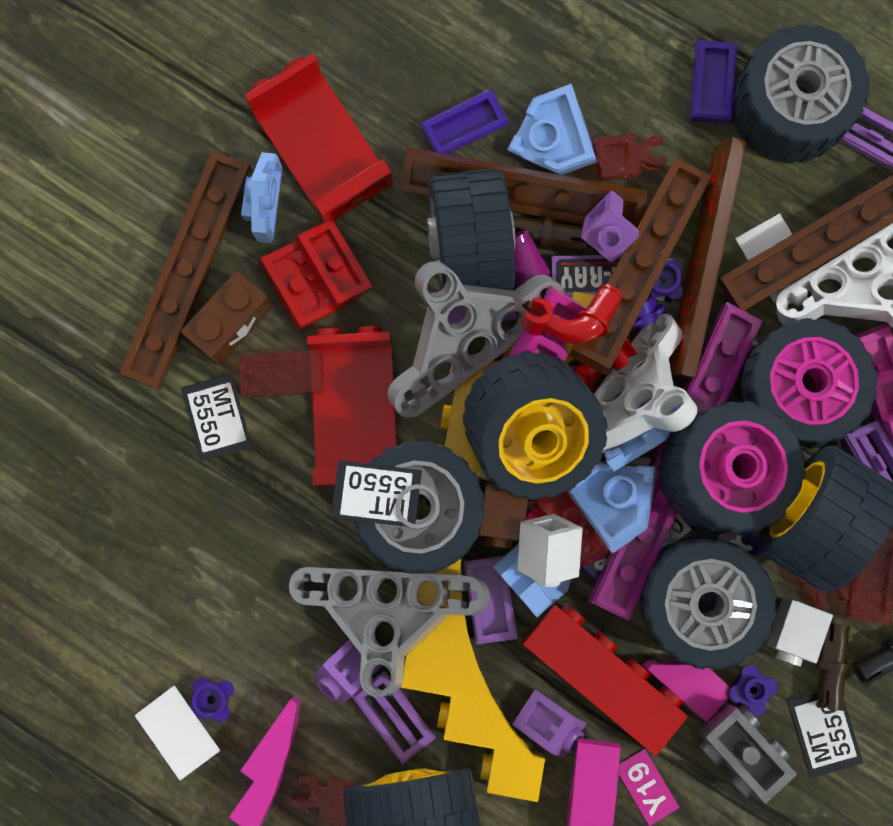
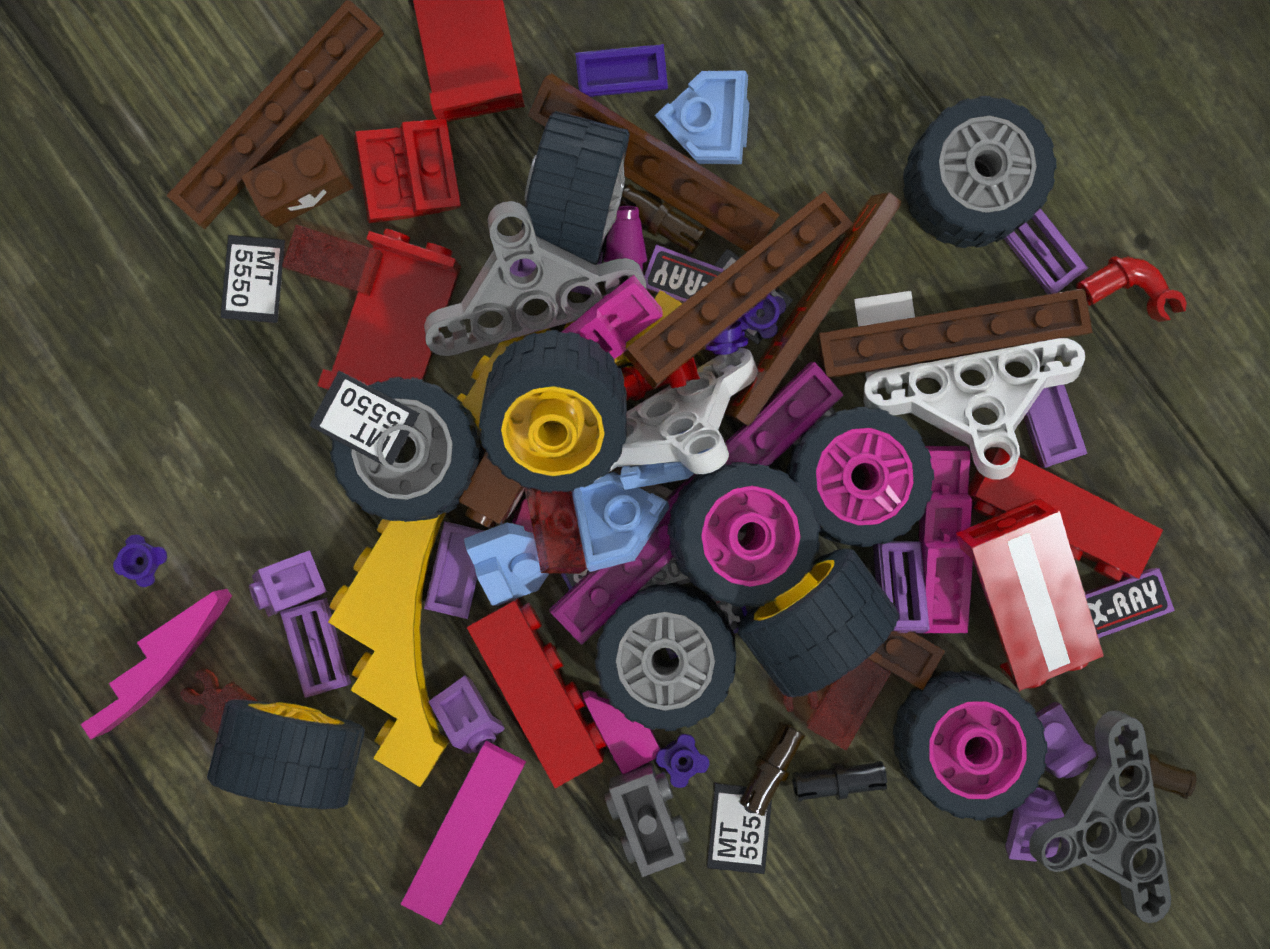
camera: 20 degrees right, 5 degrees up
white sticker [134,685,220,780] -> none
light blue plate [241,152,283,243] -> none
light grey beam [289,567,490,697] -> none
white brick [518,514,583,587] -> none
red piece [521,284,623,344] -> none
medium lavender bracket [581,190,639,262] -> none
clear red plate [592,133,667,182] -> none
dark pink sticker [618,749,680,826] -> none
dark purple tile [690,40,737,124] -> none
white brick [766,599,833,667] -> none

